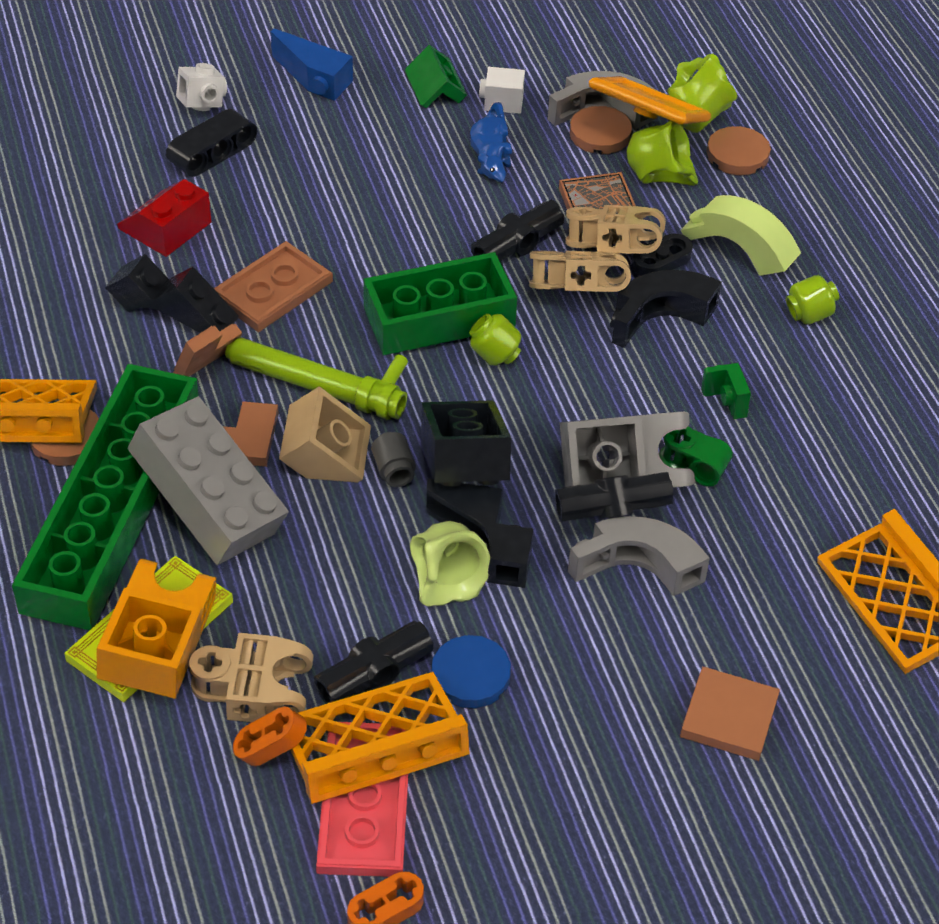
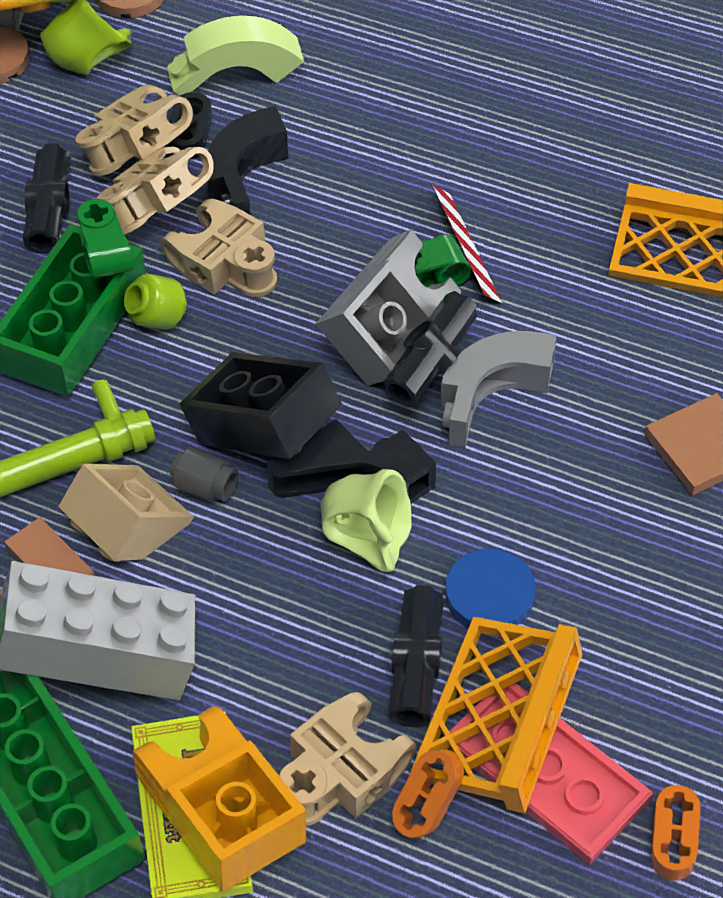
camera: 45 degrees left, 5 degrees up
tile [559,172,636,230] -> none
green bracket [701,363,751,420] -> none
lime head [785,275,840,325] -> none
none -> green piece [77,199,134,280]
none -> tan piece [160,199,277,297]
none -> sticker [432,184,502,303]

